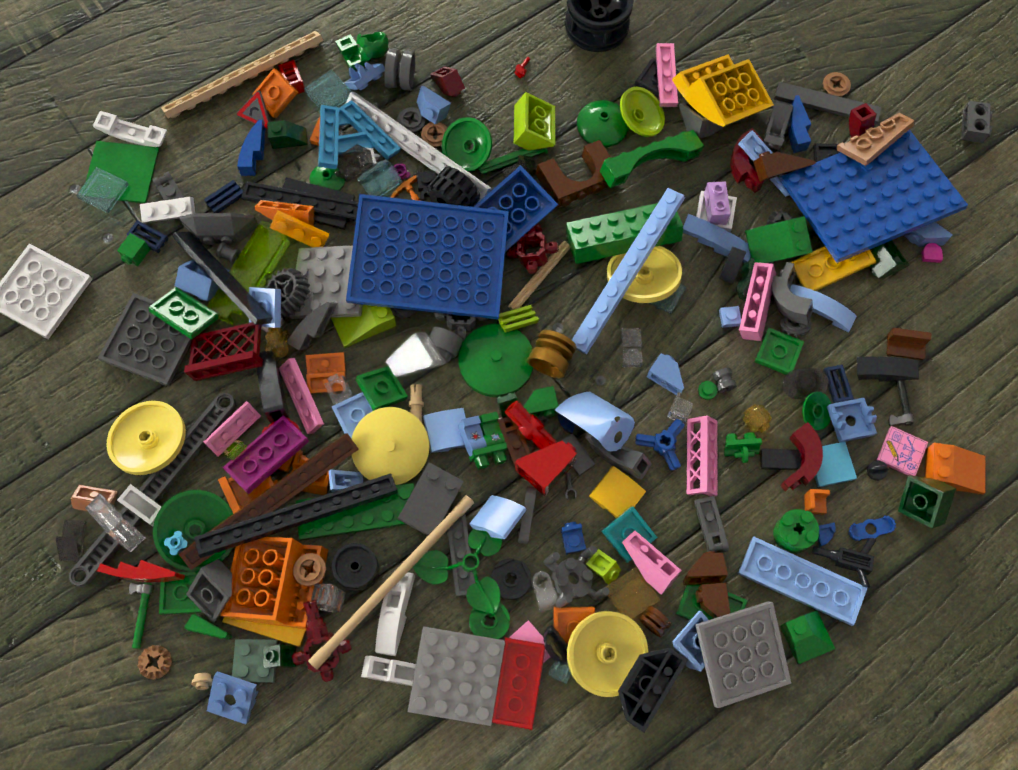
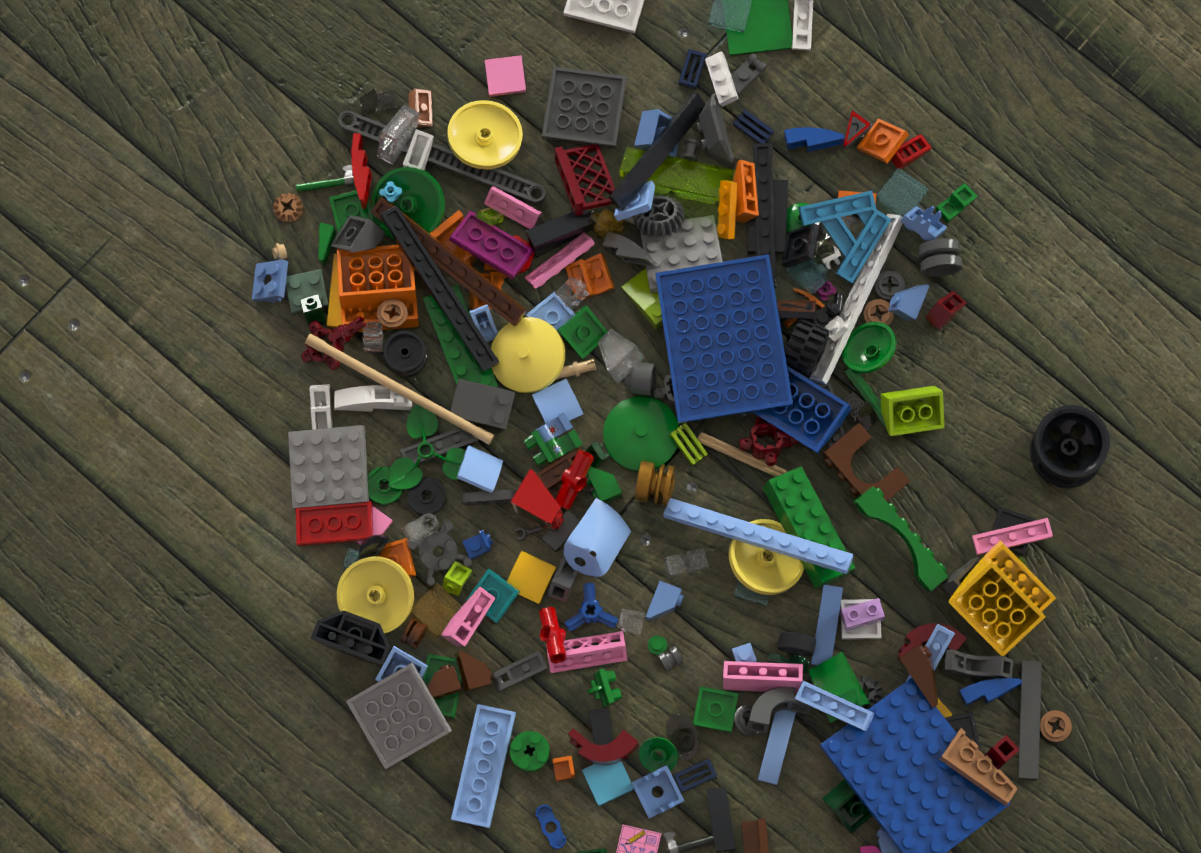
camera: 85 degrees right, 5 degrees up
green brick [117,233,151,266] -> none
green tile [149,287,219,340] -> none
tan plate [161,31,323,118] -> none
dark green slope [267,120,308,149] -> none
green hair [357,32,388,61] -> none
red hand [515,57,530,78] -> none
green dish [577,100,629,147] -> none
lime dish [620,87,665,137] -> none
clear yellow head [743,404,772,433] -> none
green slope [780,611,835,664] -> none
yellow tile [790,246,876,291] -> none
black piece [812,538,876,588] -> none
blue tile [818,522,835,547] -> none
black tile [867,460,889,481] -> none
none -> bright pink tile [485,55,526,97]
none -> red piece [539,607,567,664]
none -> tile [777,300,816,319]
none -> black tile [782,223,819,268]
none -> light blue plate [795,681,874,732]
none -> white plate [824,315,849,342]
none -> black arm [826,293,844,315]

